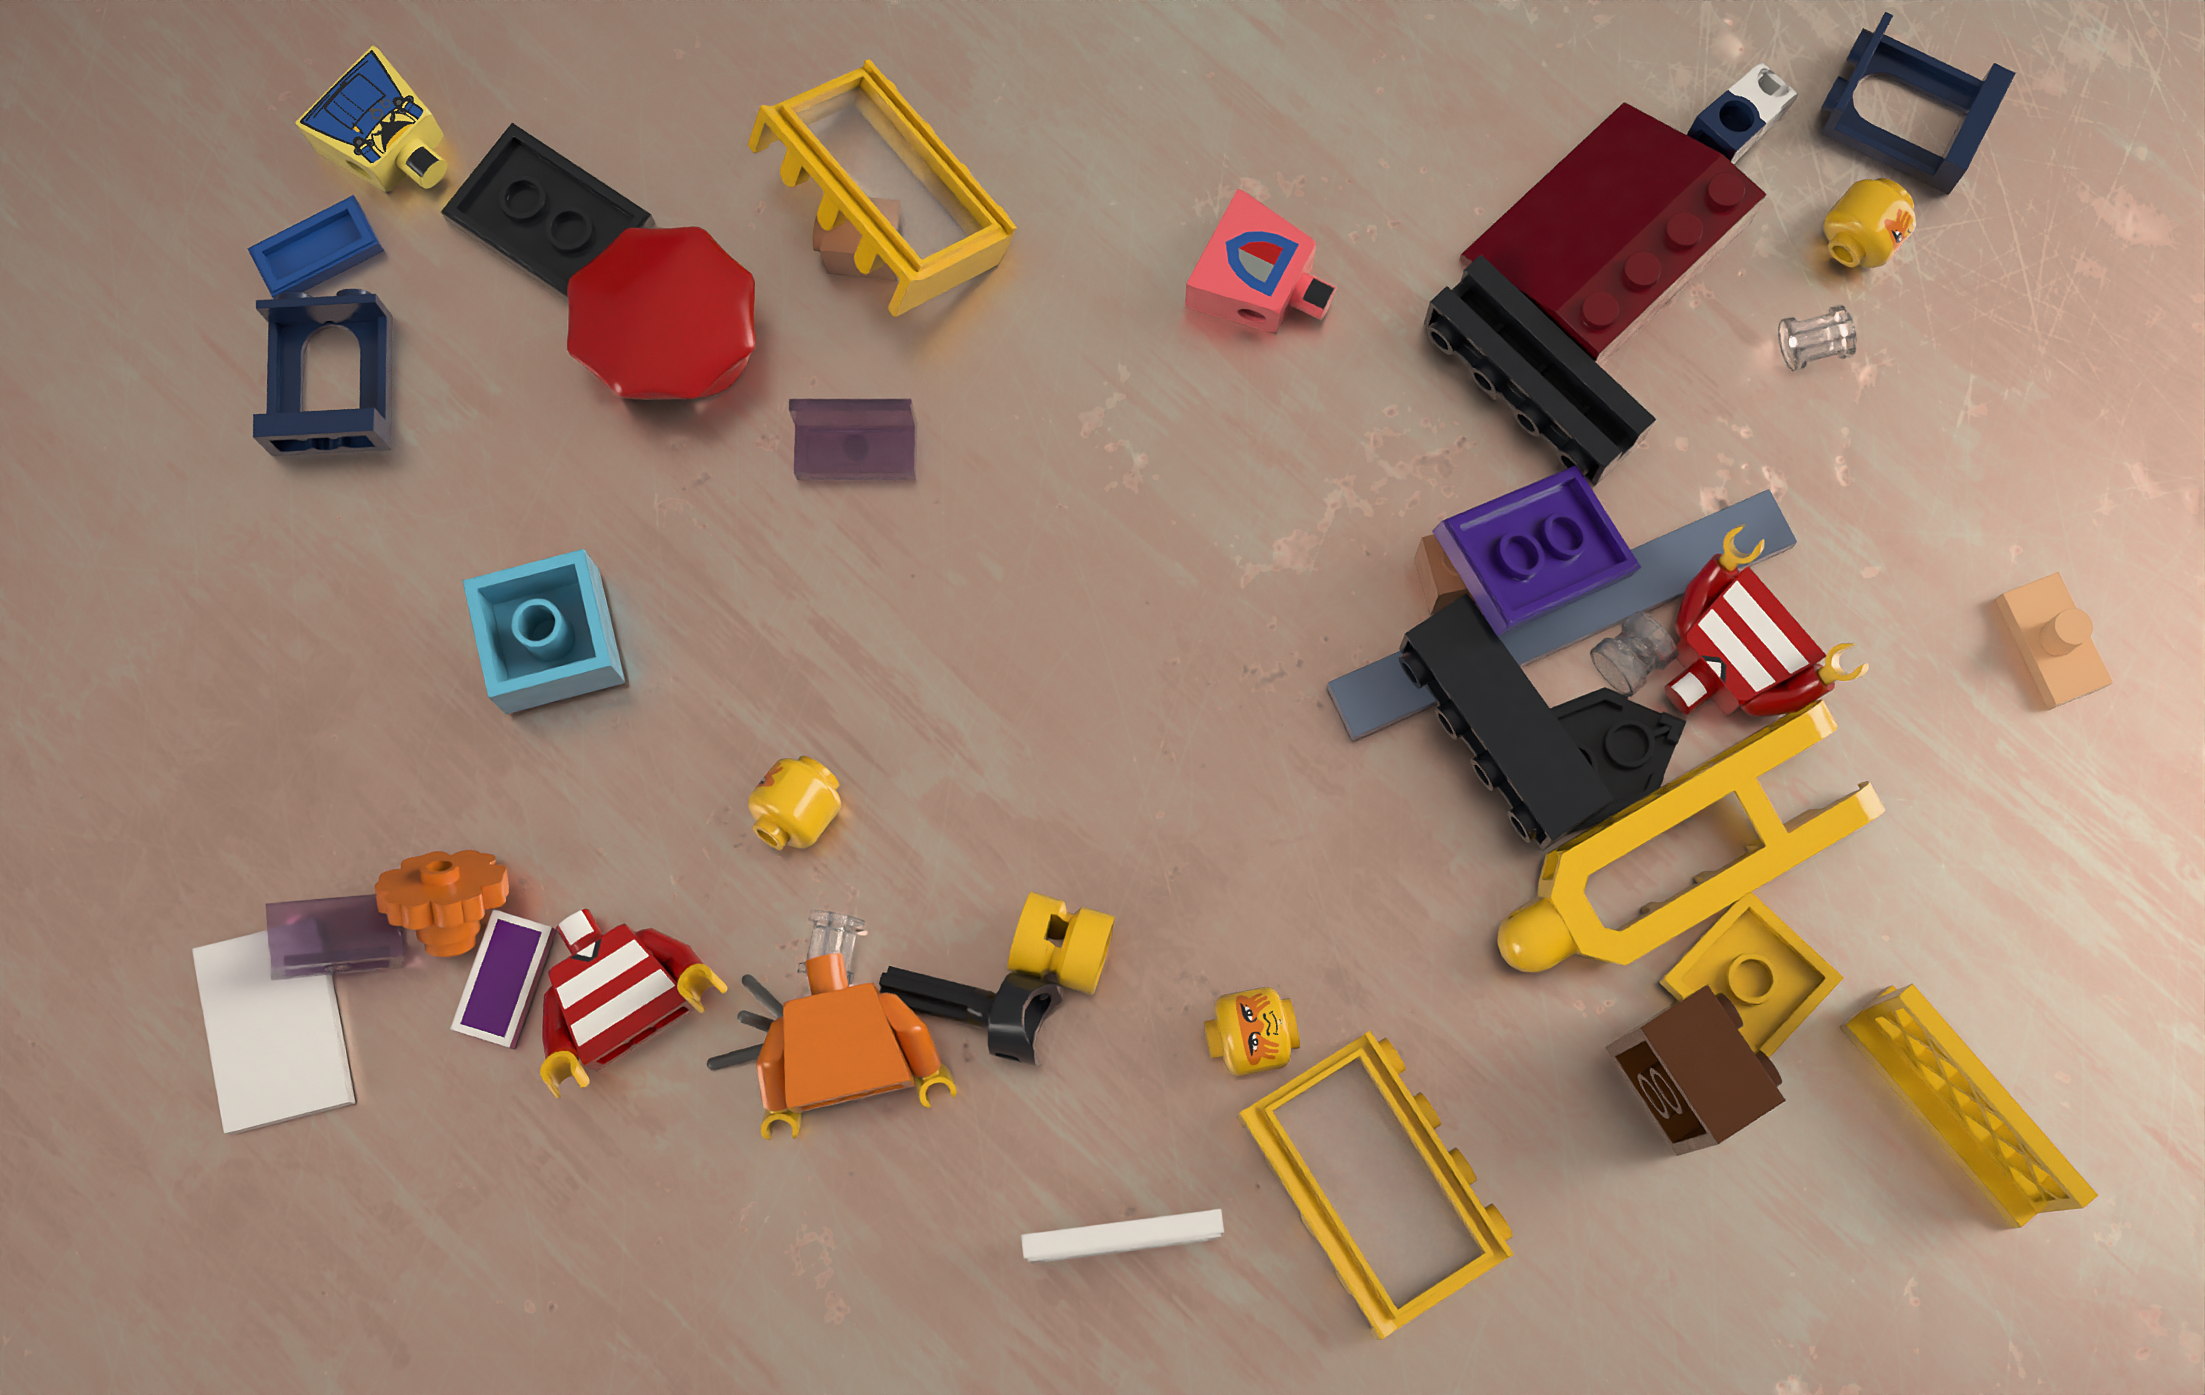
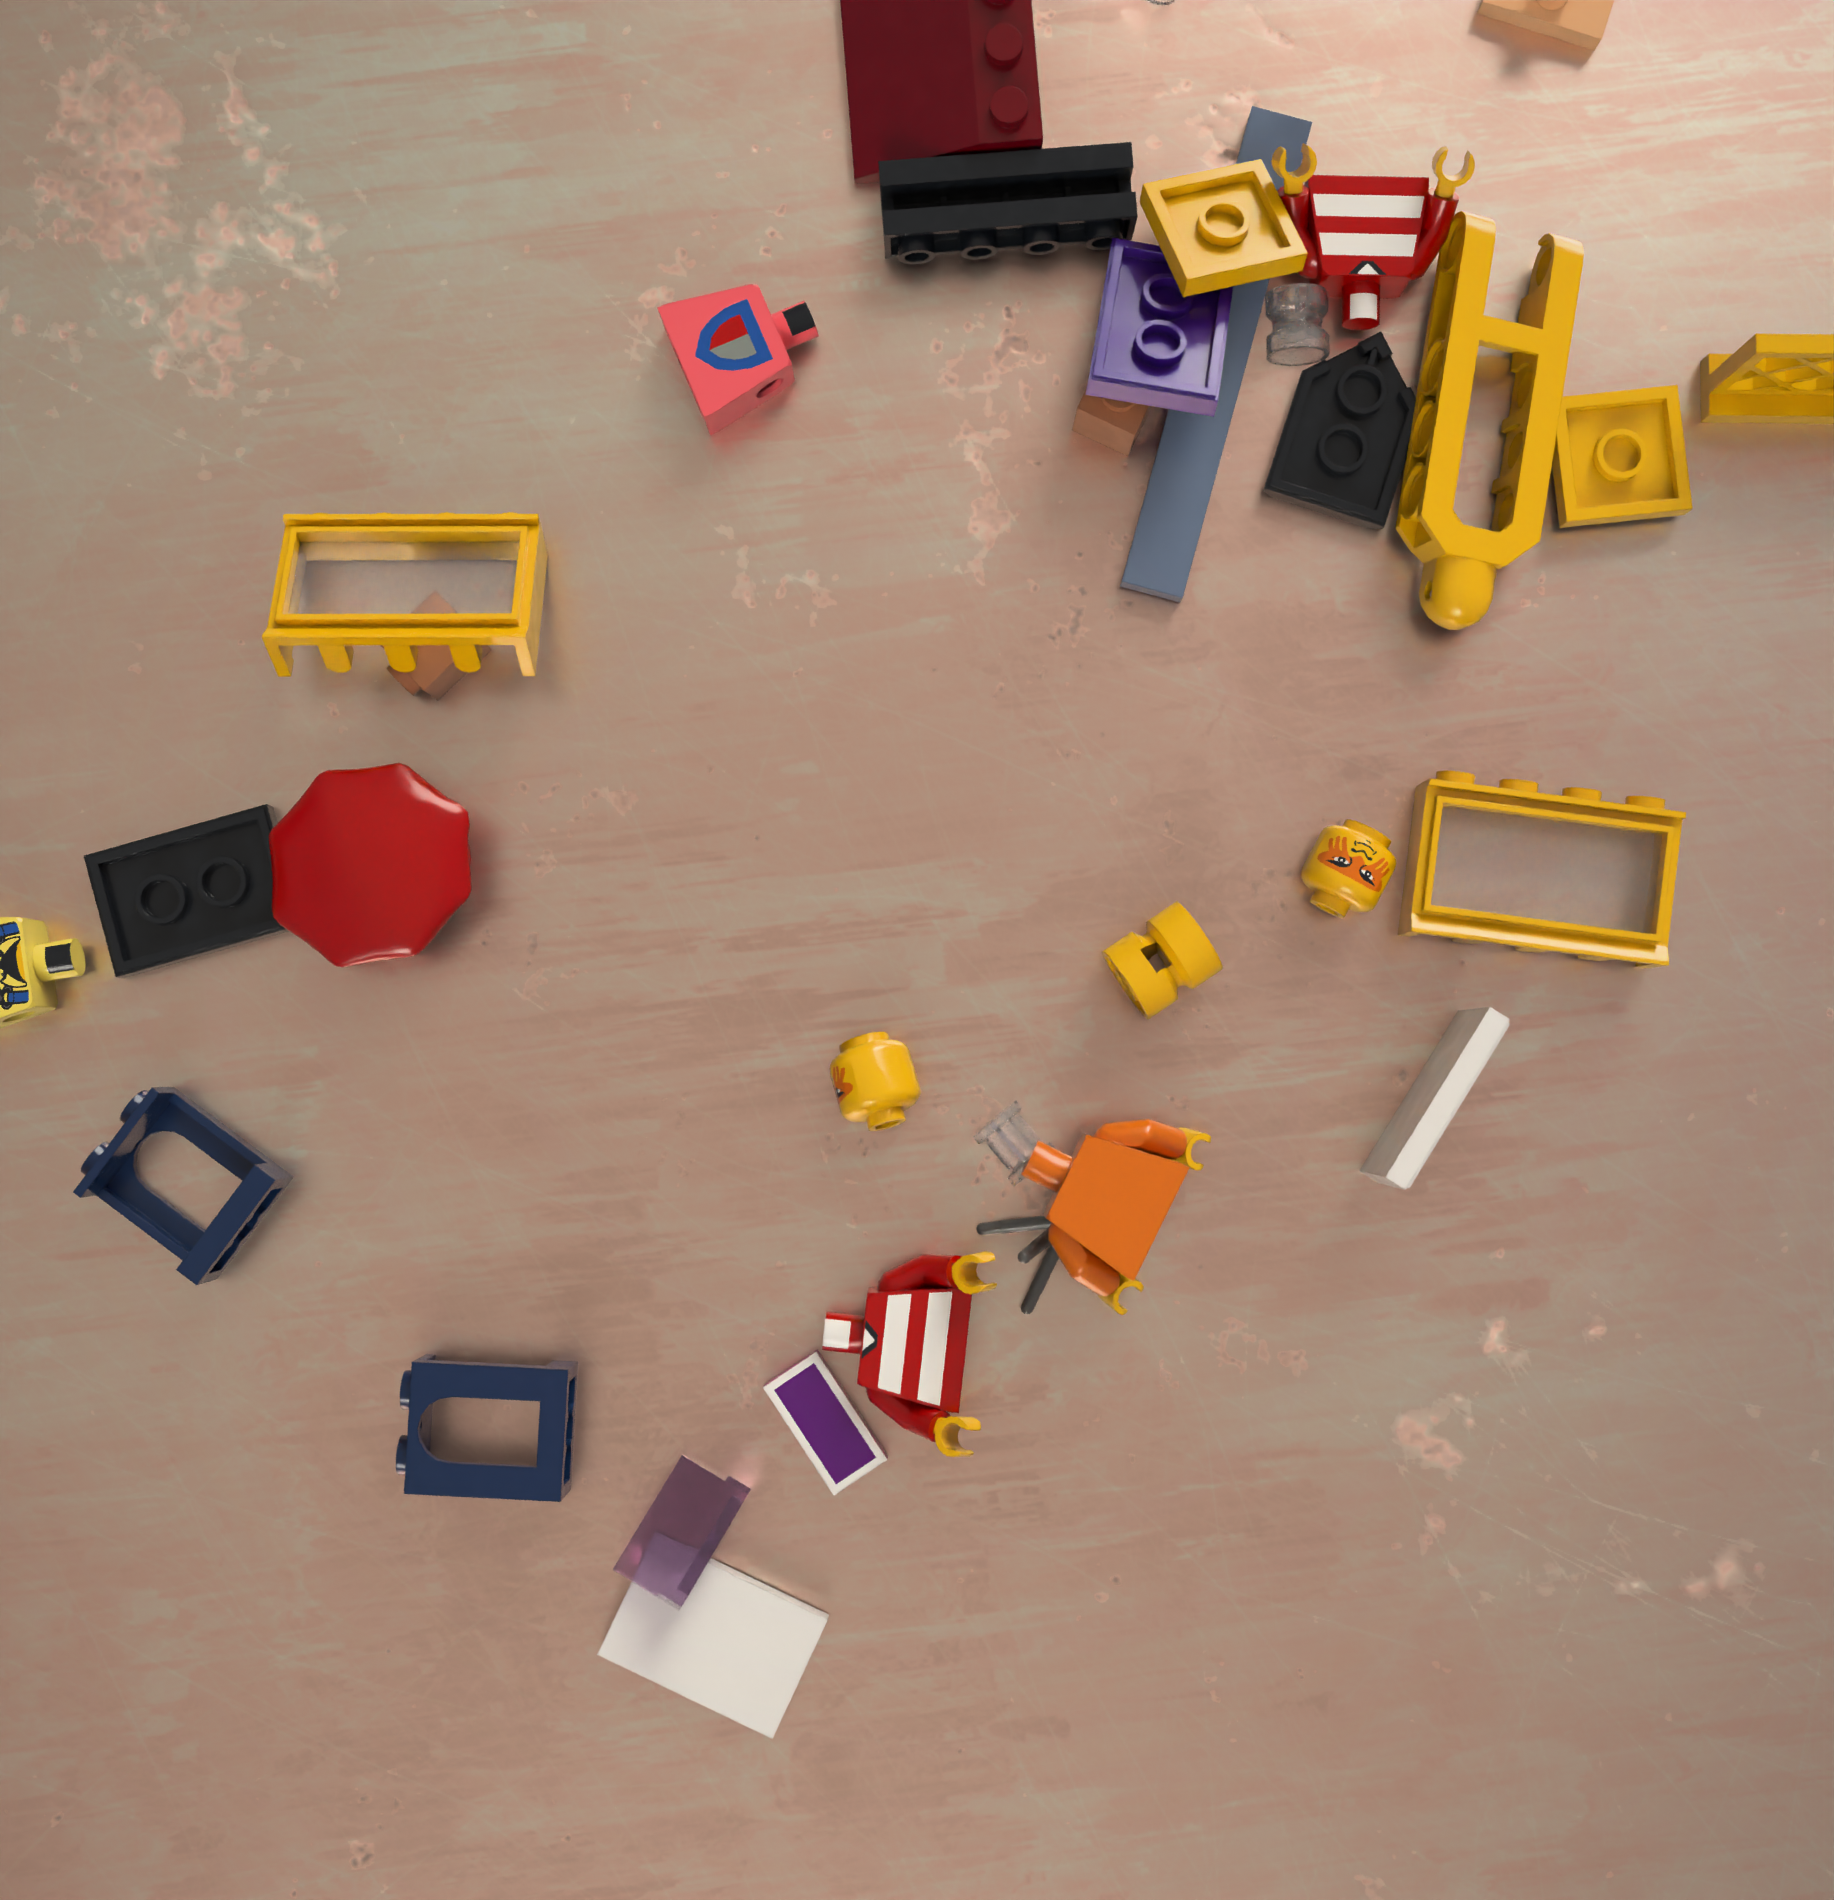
camera: 50 degrees left, 10 degrees up
blue tile [247,195,384,299] -> none
orange plant [374,850,510,957] -> none
medium azure brick [462,549,625,714] -> none
clear purple panel [789,399,917,480] -> none
black piece [879,966,1063,1067] -> none
black brick [1399,593,1615,851] -> none
reddish brown brick [1605,984,1786,1156] -> none
none -> dark blue panel [396,1354,578,1502]
none -> yellow plate [1140,159,1308,297]

